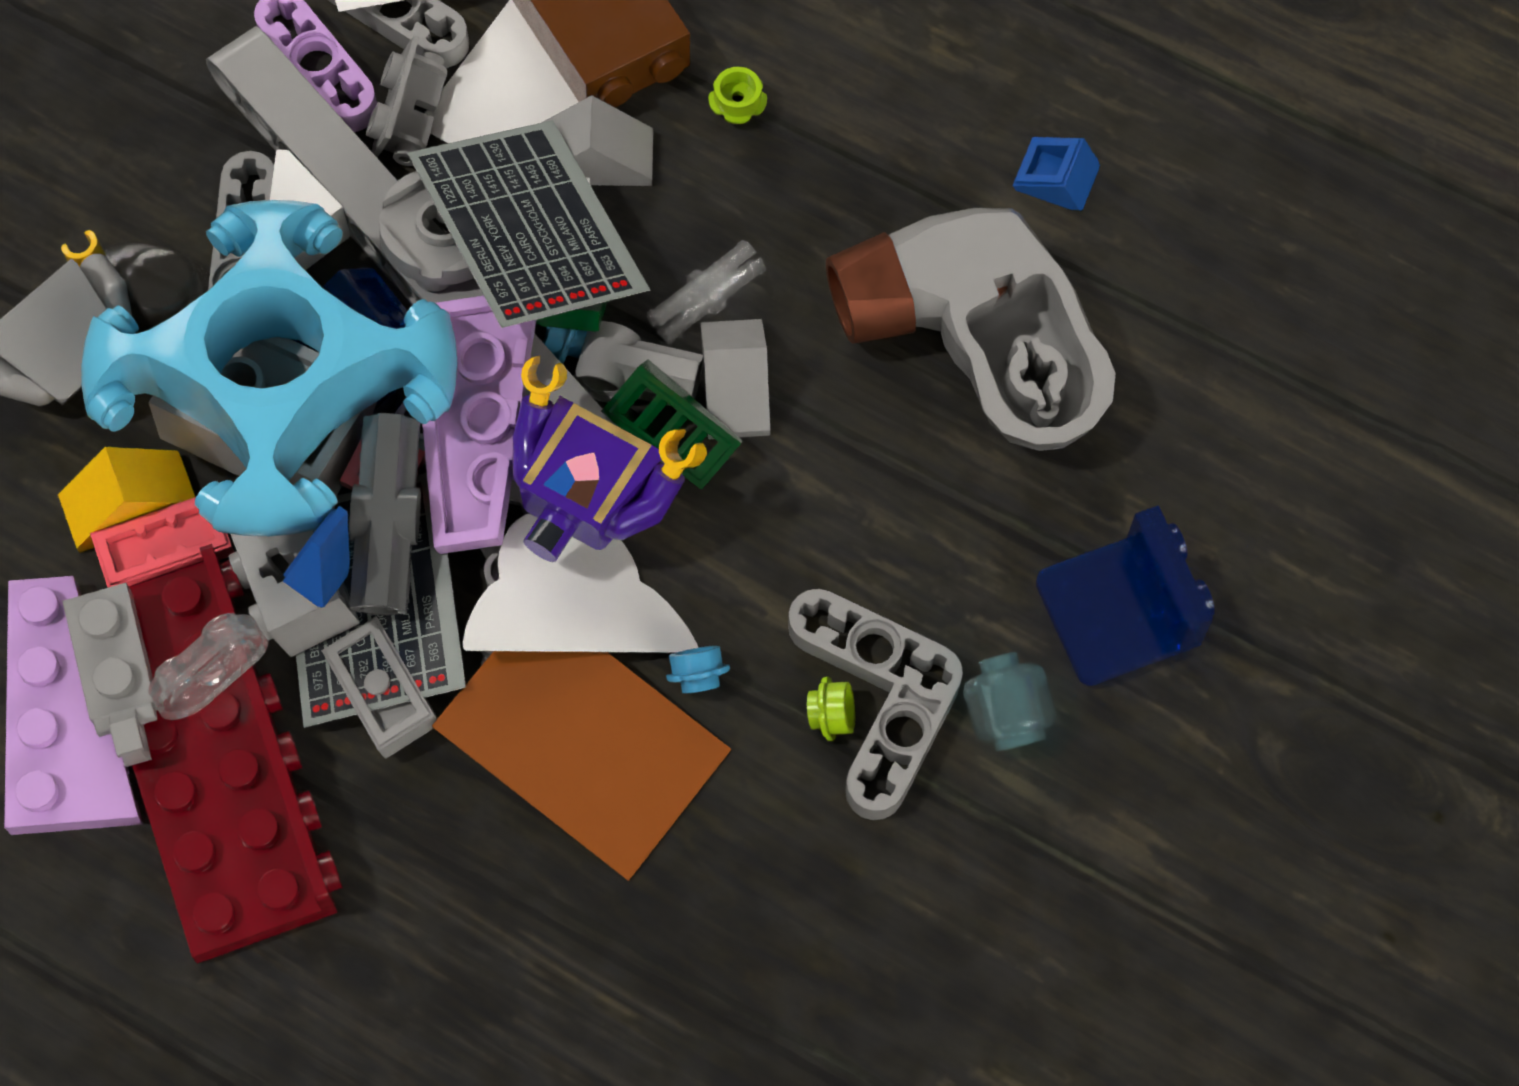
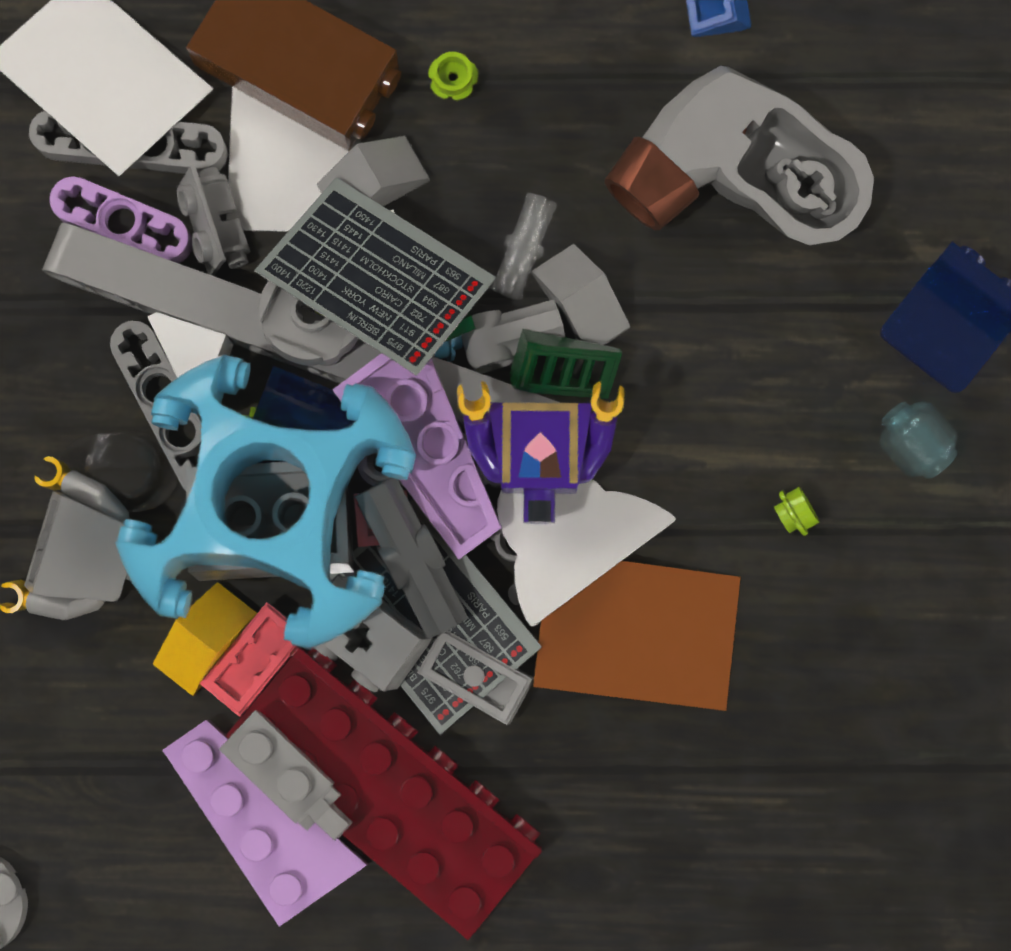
camera: 25 degrees left, 15 degrees up
clear plate [148,613,268,720] -> none
blue slope [283,506,350,608] -> none
dark azure plate [666,646,730,693] -> none
light grey beam [788,589,963,820] -> none

